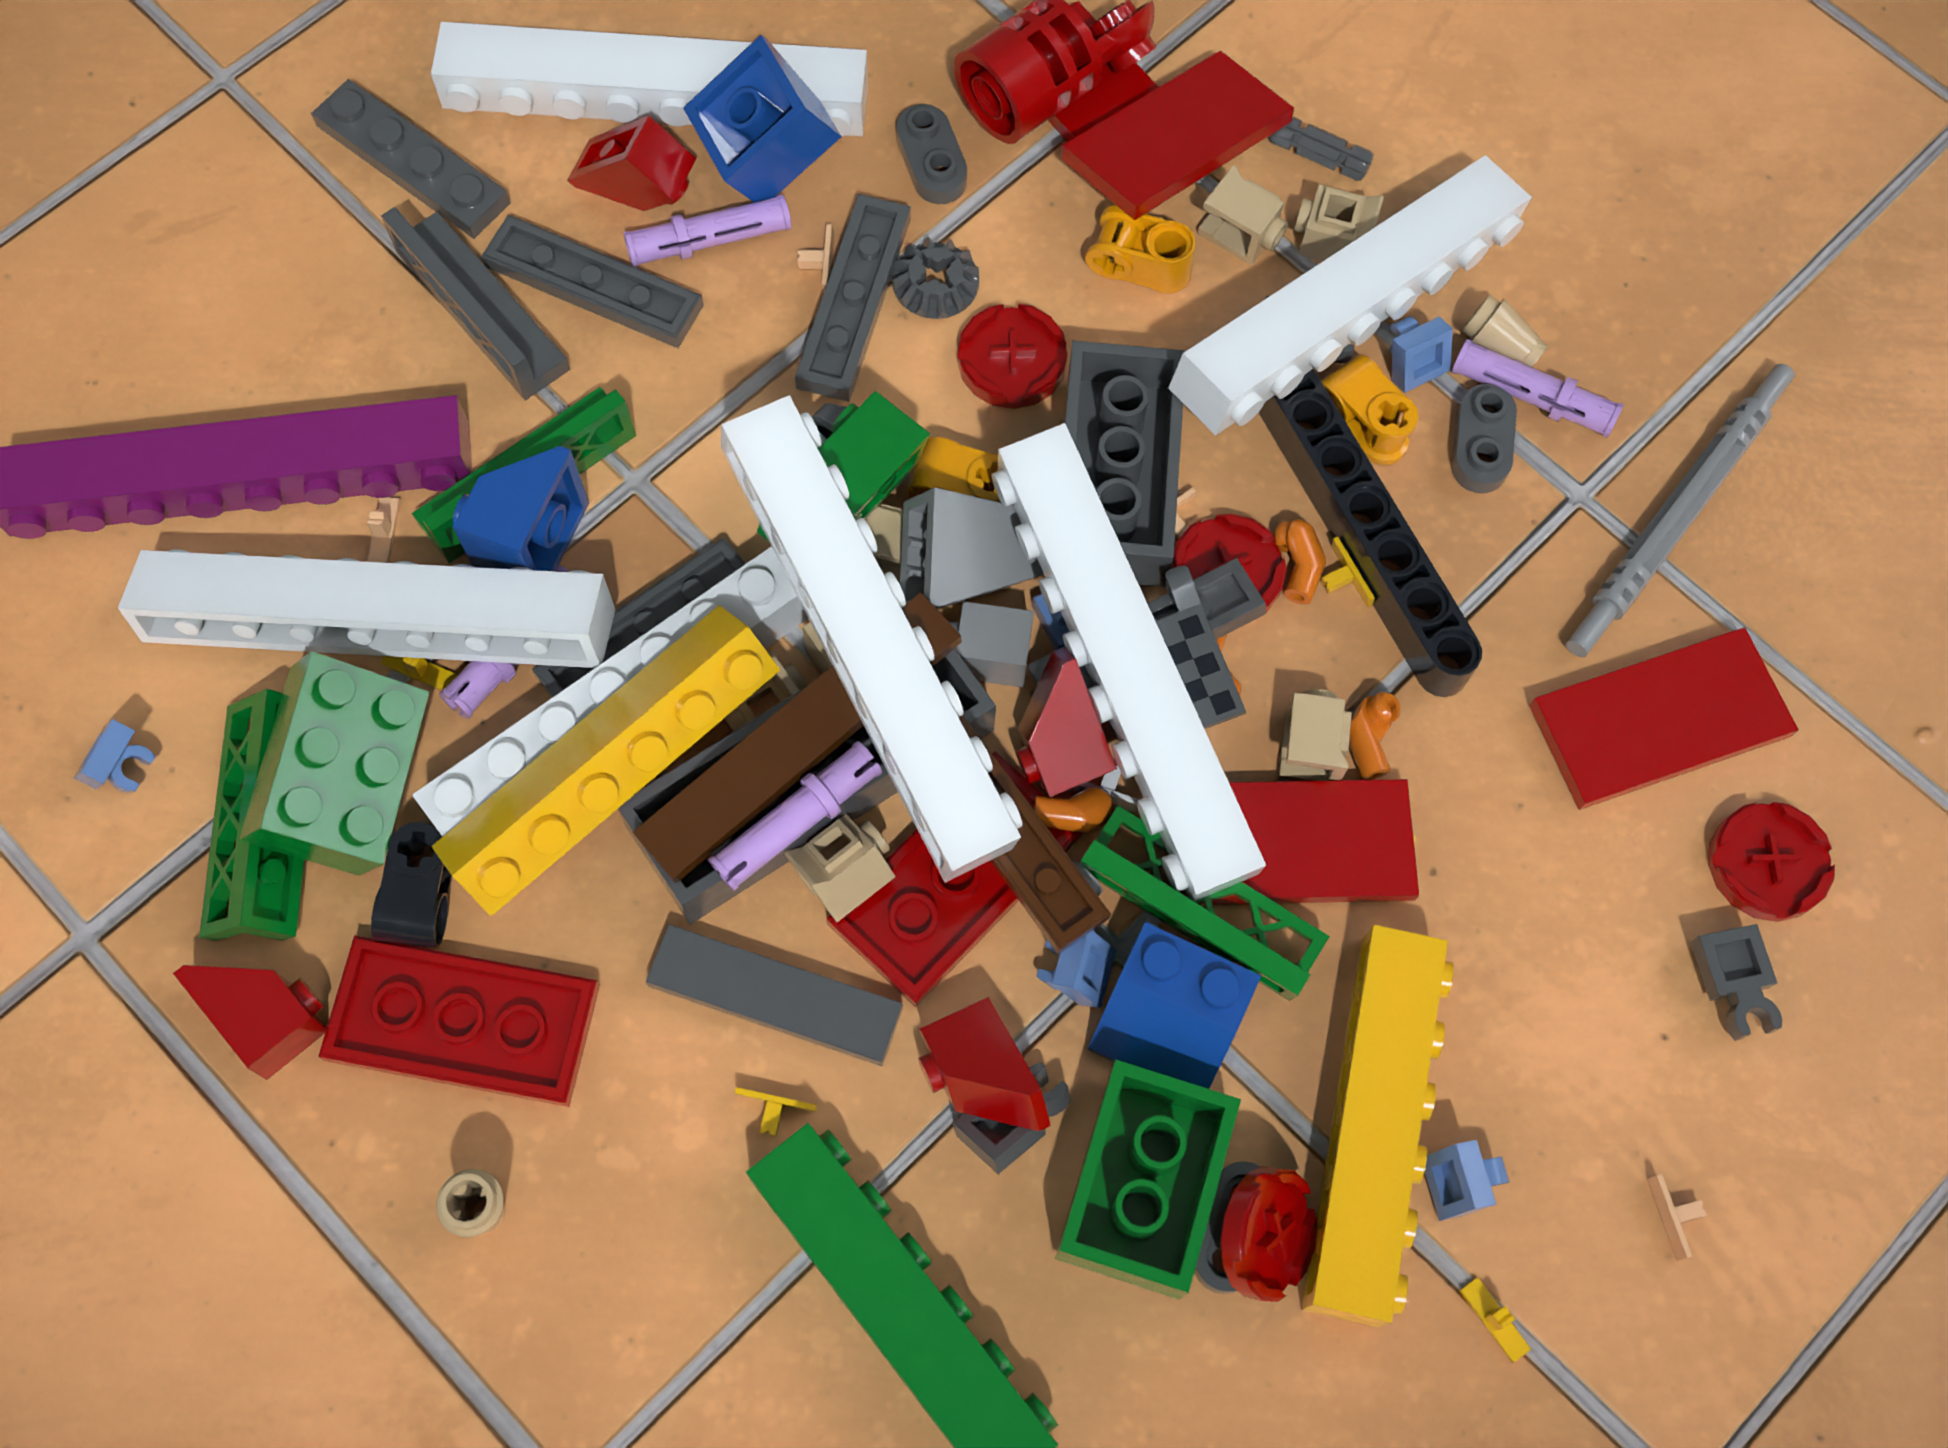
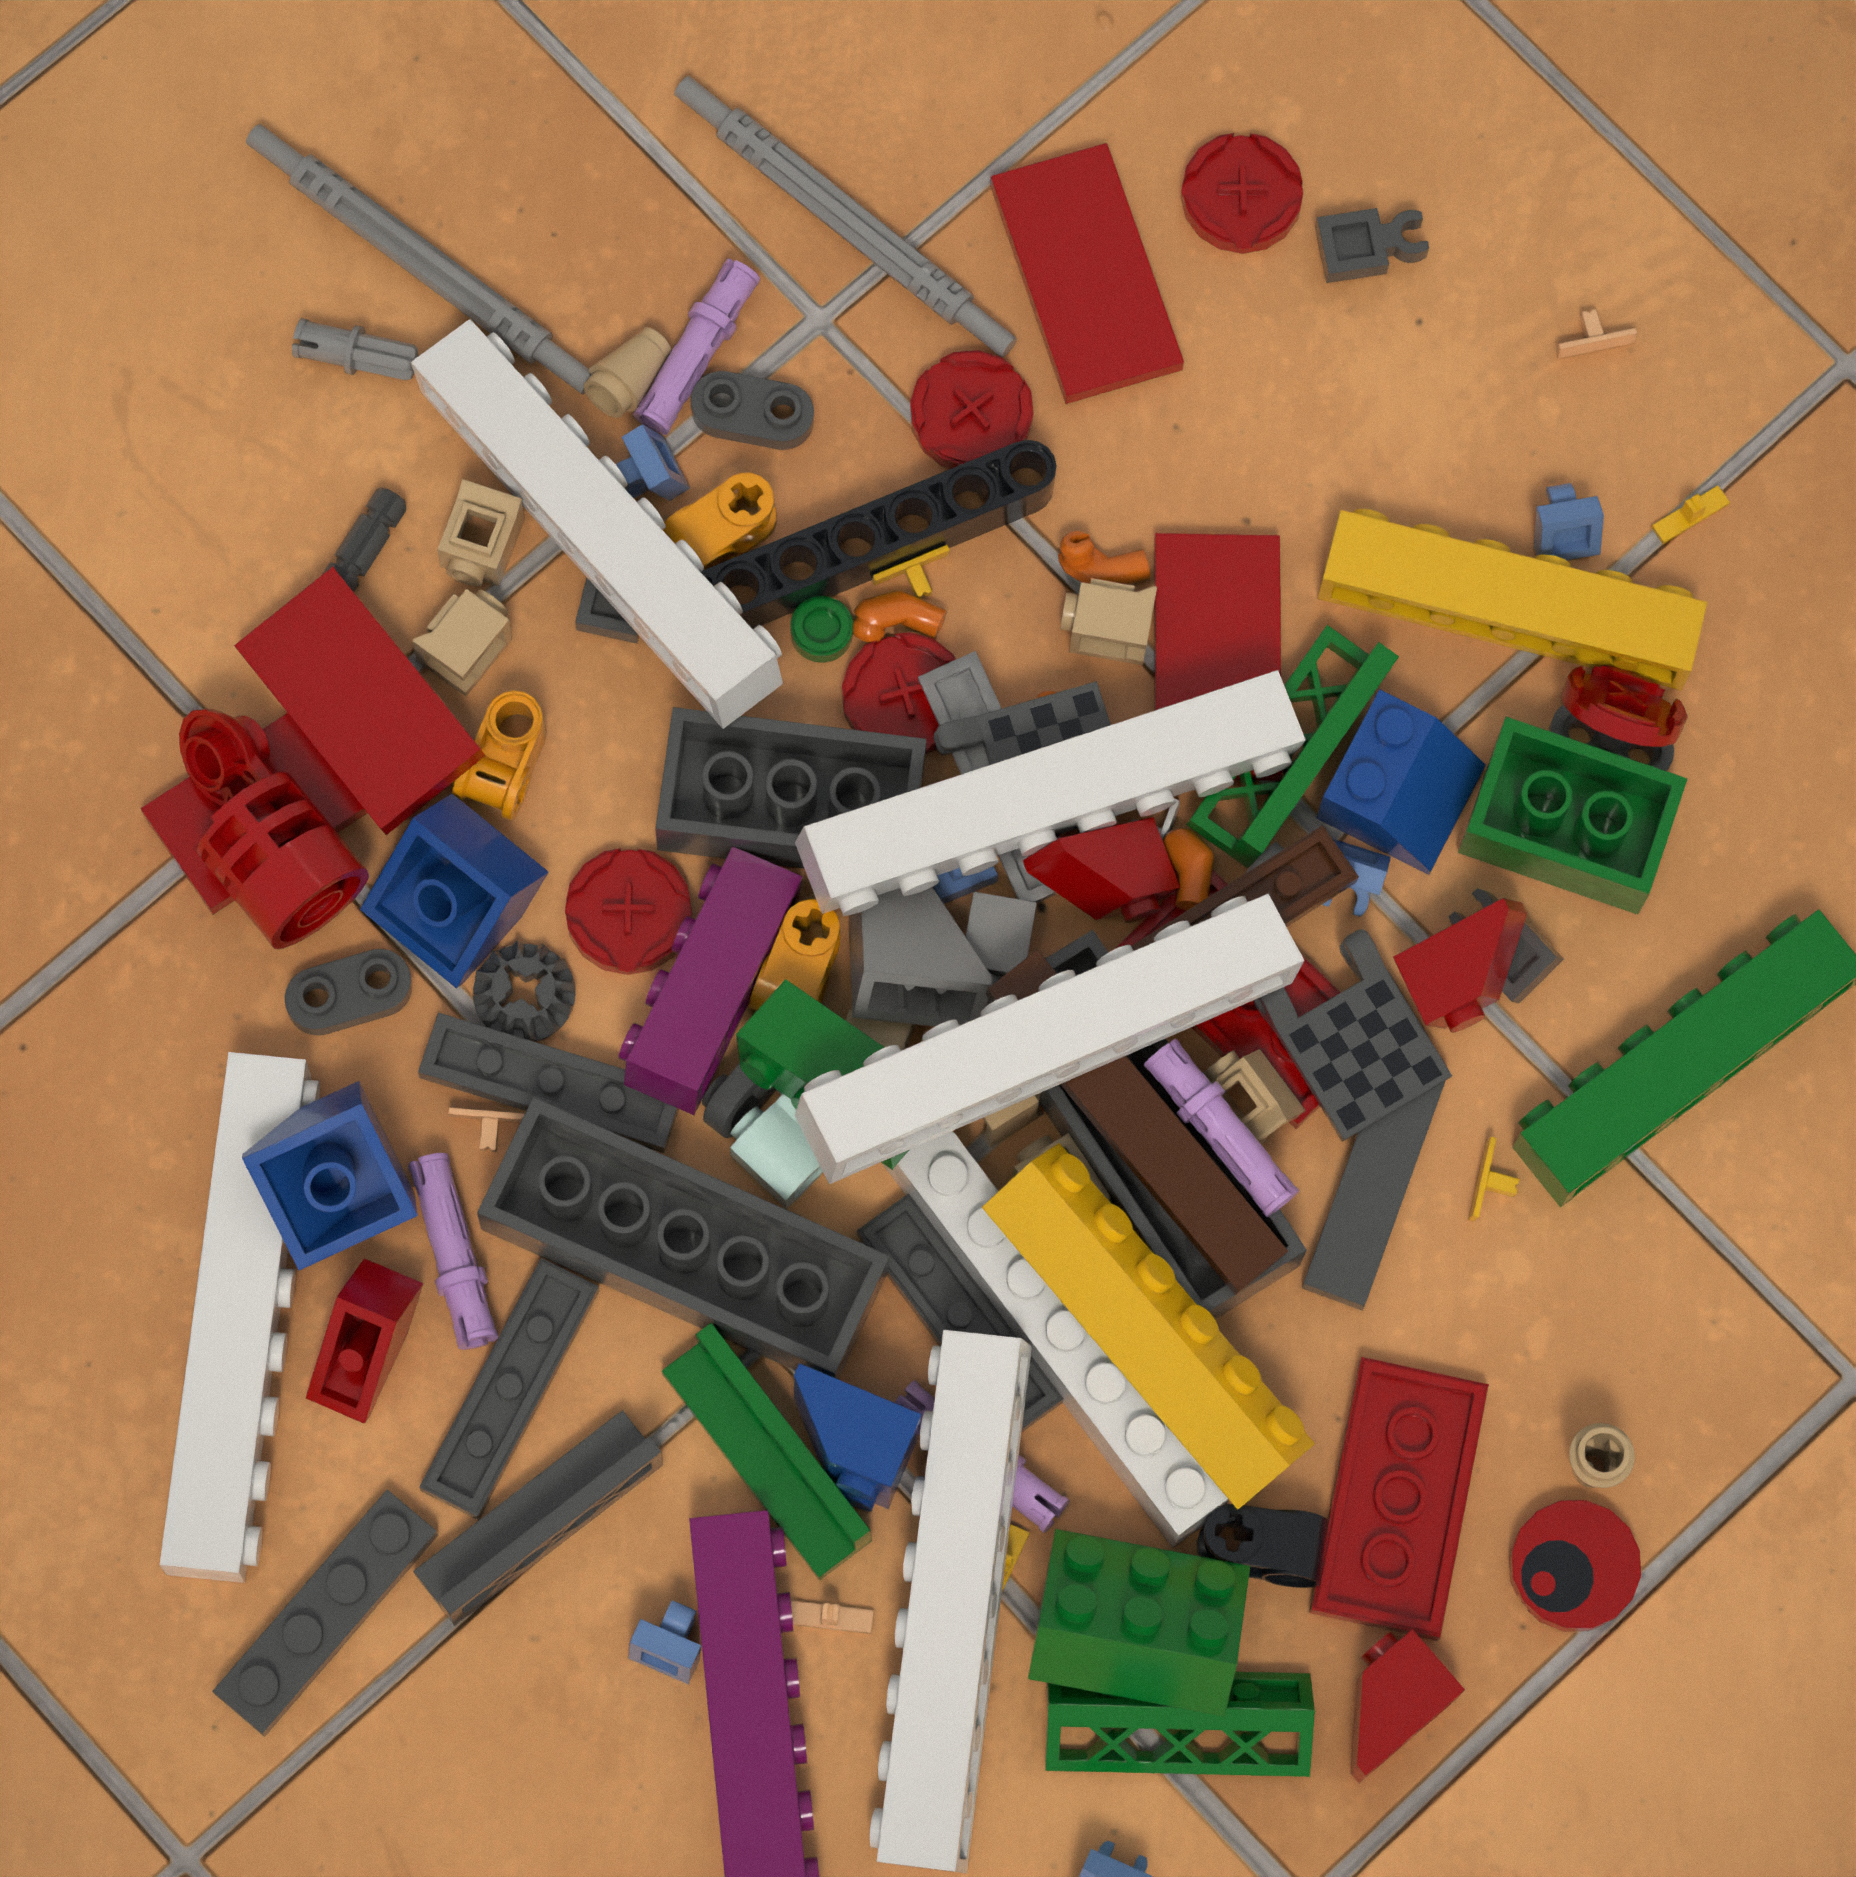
camera: 90 degrees left, 5 degrees up
none -> light grey axle [246,124,592,395]
none -> light grey axle [292,318,419,380]
none -> blue slope [360,794,549,988]
none -> dark grey brick [477,1097,890,1380]
none -> magenta brick [619,846,803,1115]
none -> medium blue tile [628,1600,701,1685]
none -> green tile [790,596,853,663]
none -> red tile [910,350,1034,469]
none -> dark grey flag [1253,929,1452,1142]
none -> red tile [1509,1500,1641,1632]

